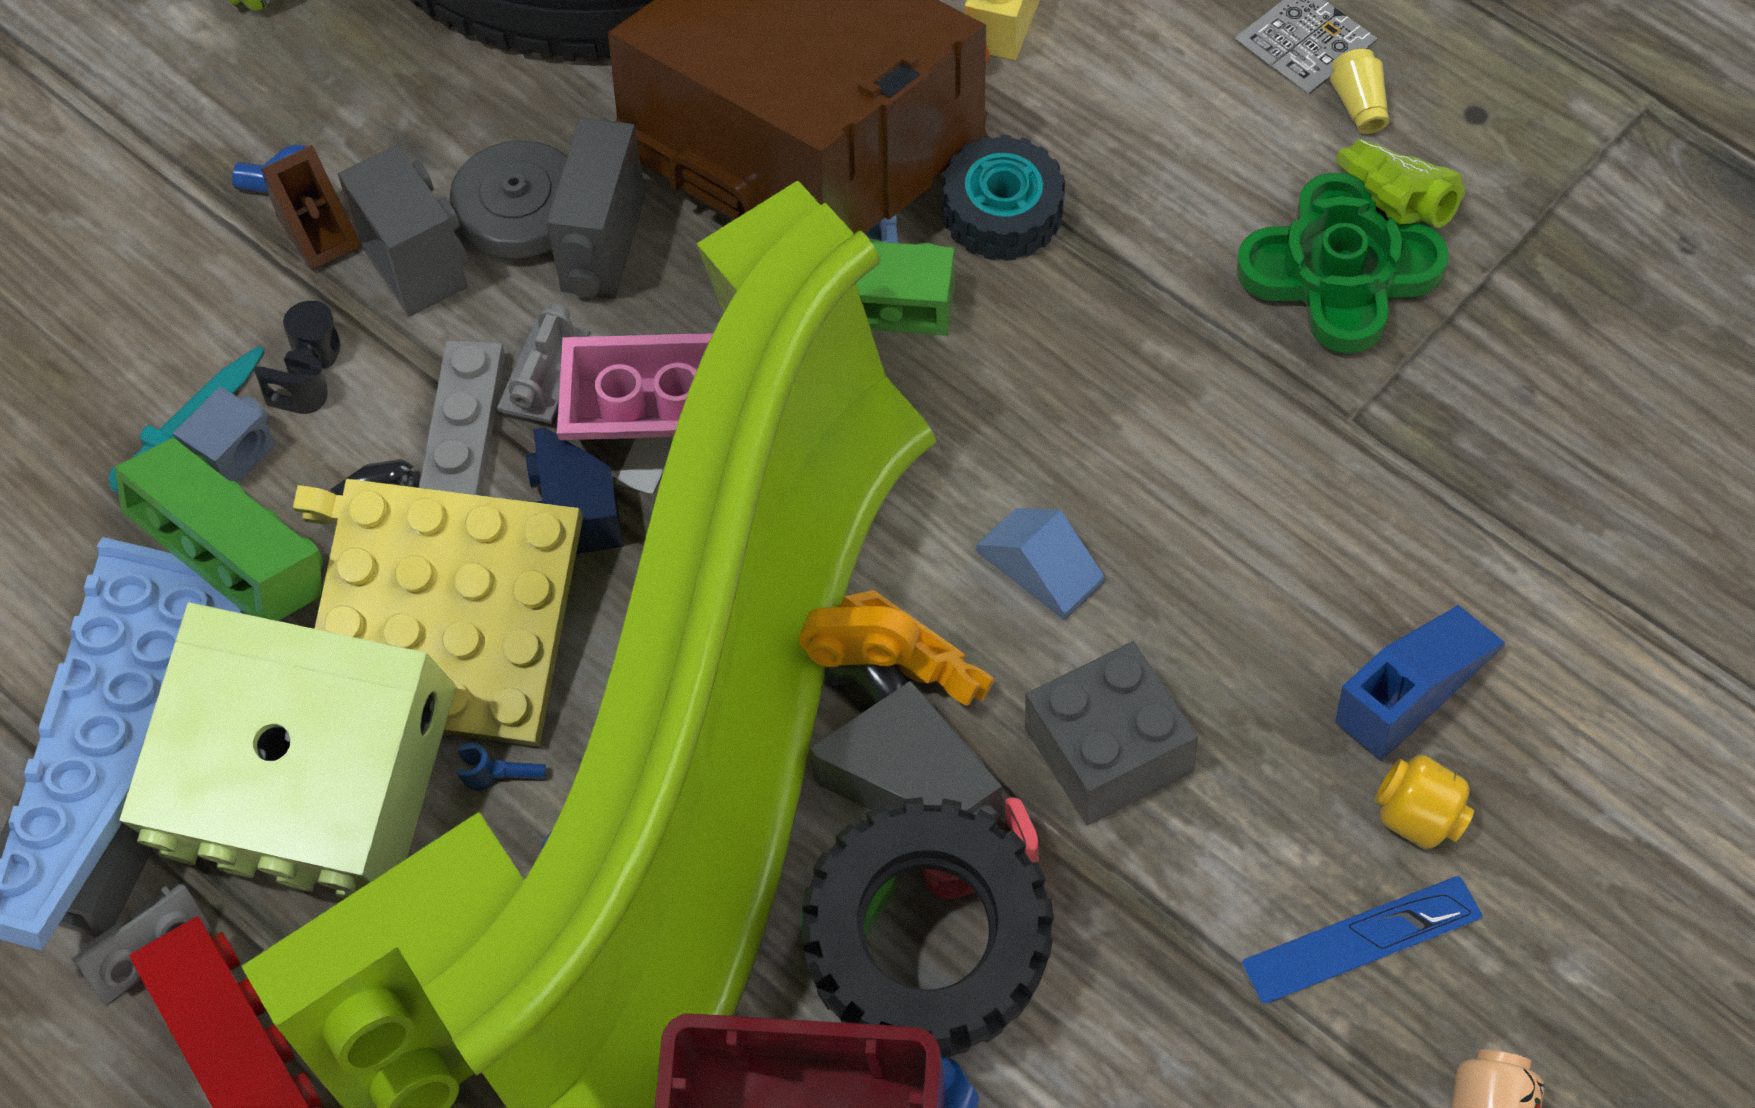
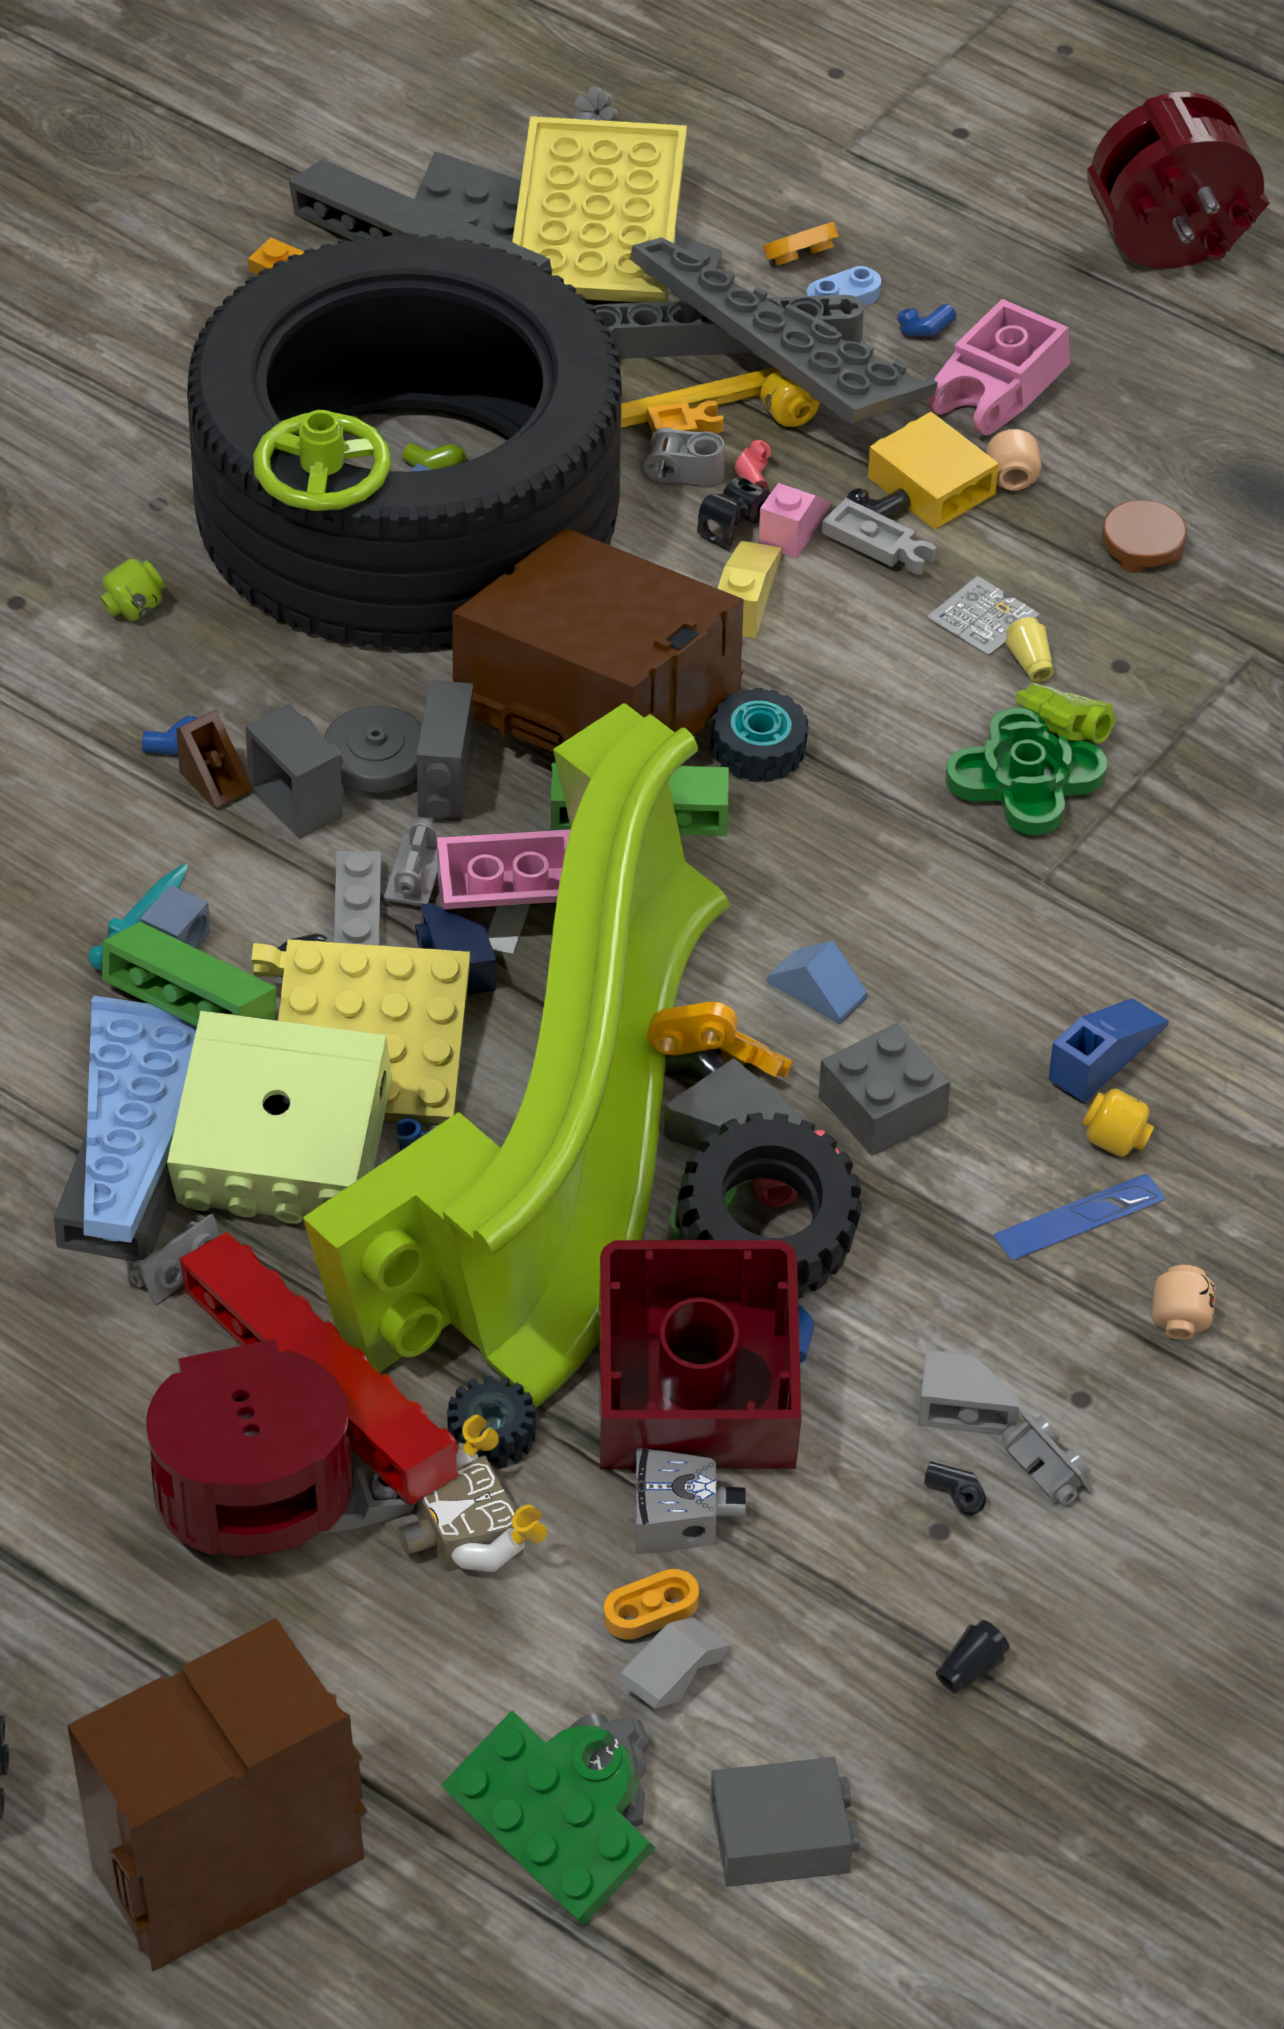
camera: 10 degrees left, 10 degrees down
black leg [254,300,341,414] -> none

